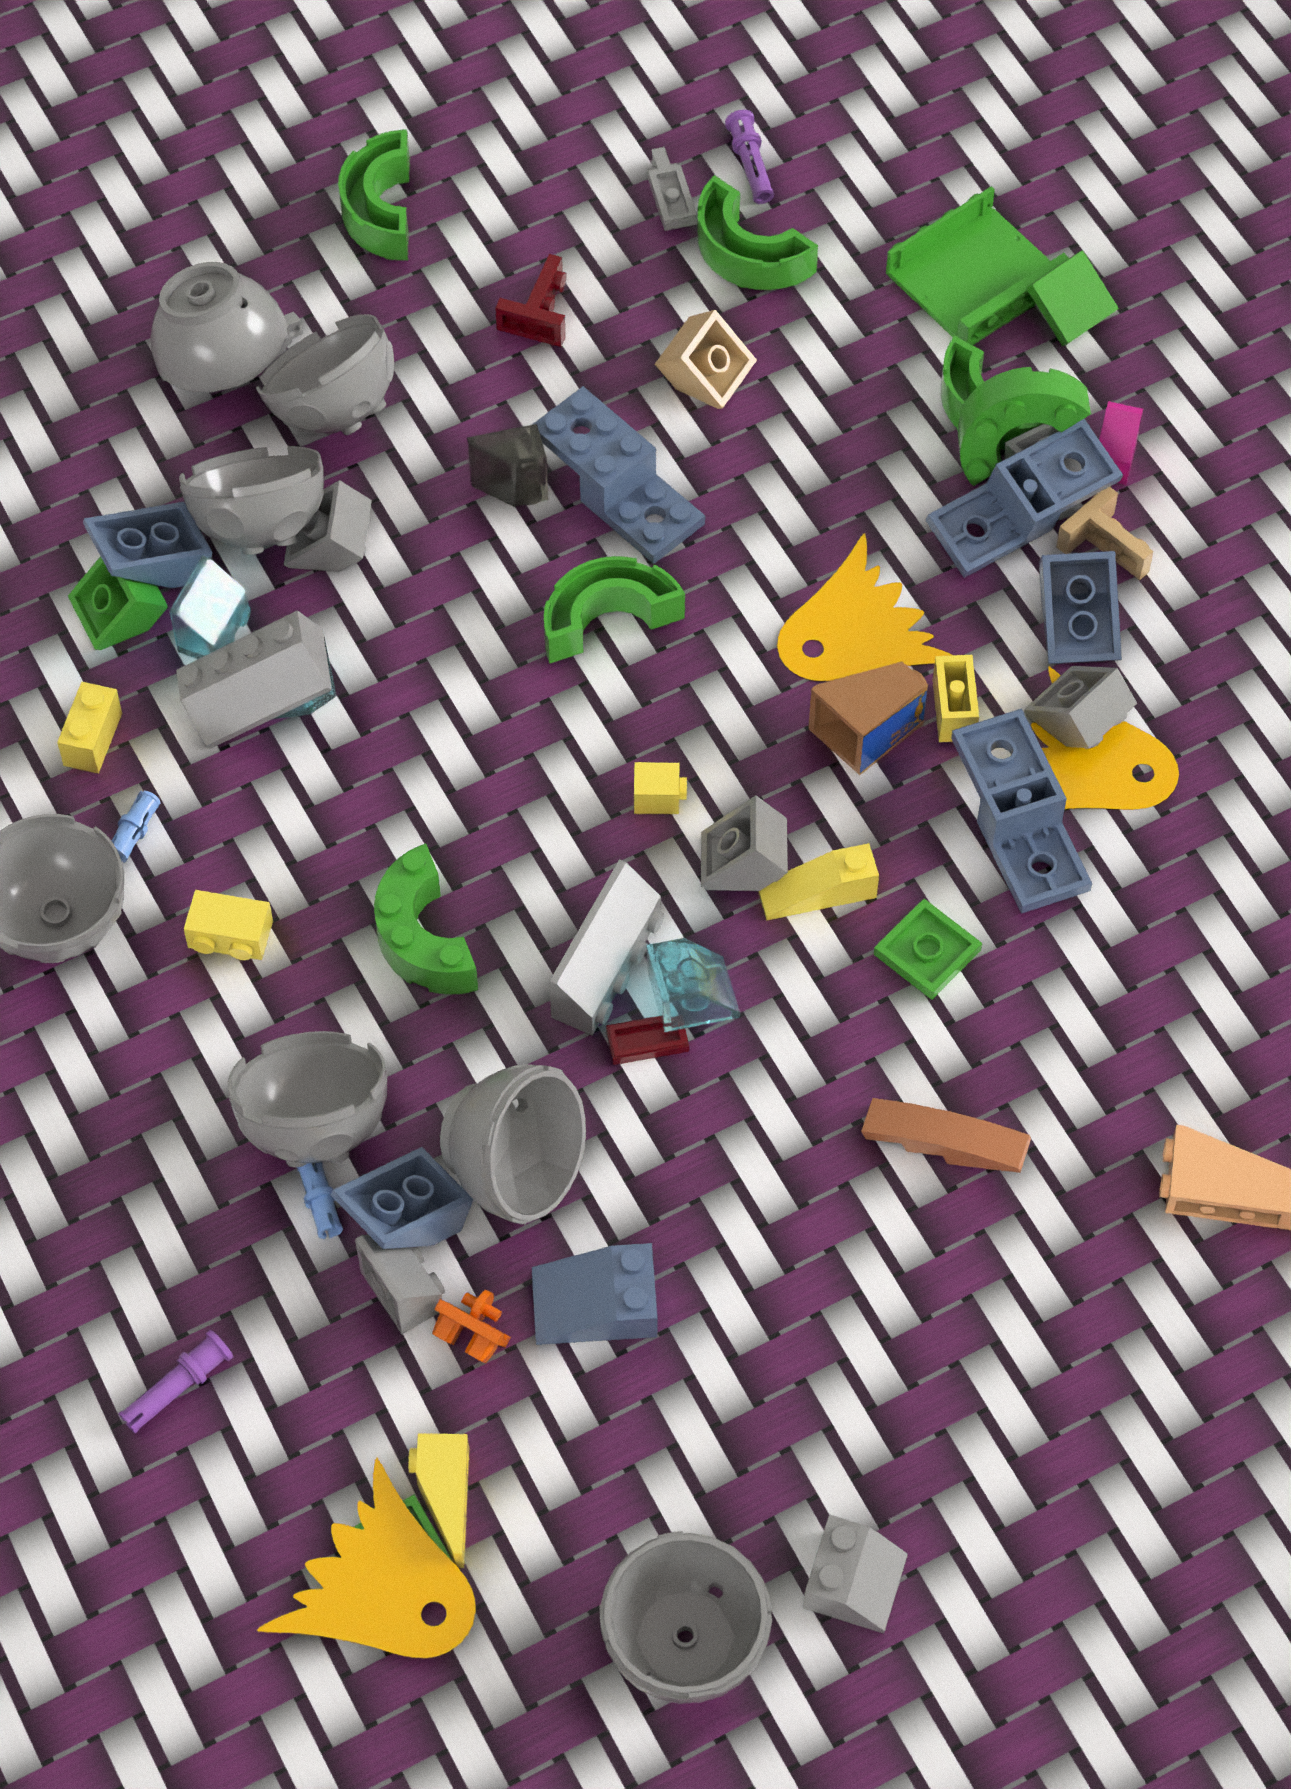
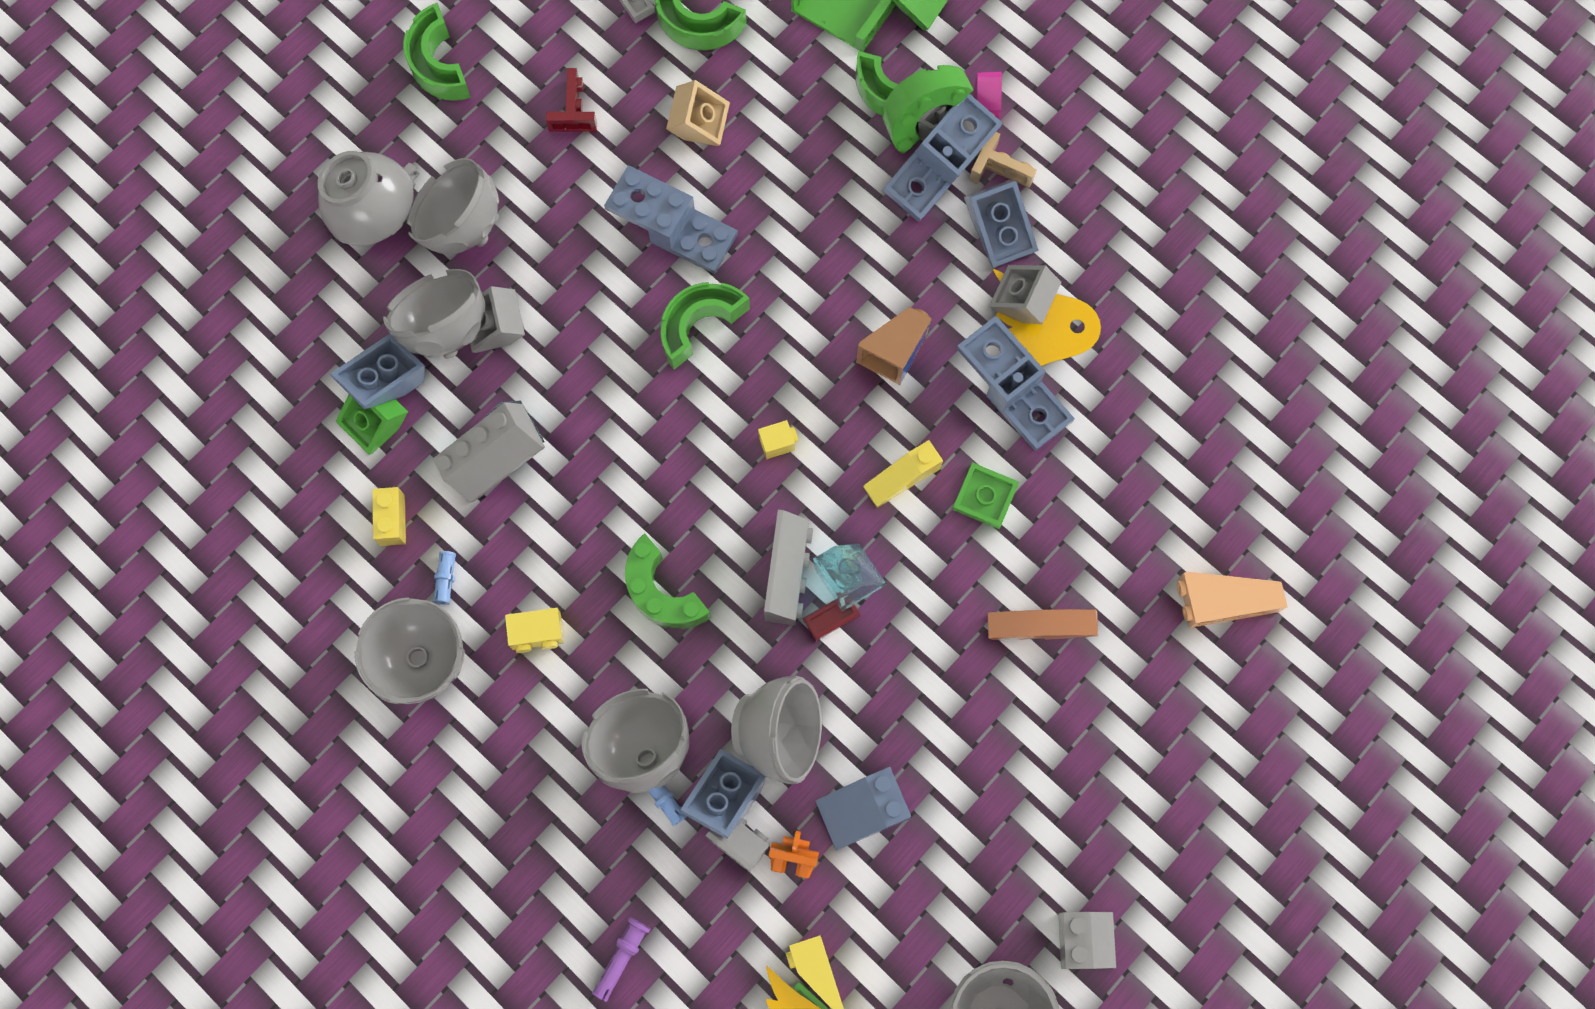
camera: 20 degrees left, 15 degrees up
clear light blue slope [170,555,251,659] -> none
clear smoke slope [467,424,548,507] -> none
light grey slope [701,795,788,891] -> none
yellow piece [777,533,952,681] -> none
light yellow brick [932,655,979,742] -> none

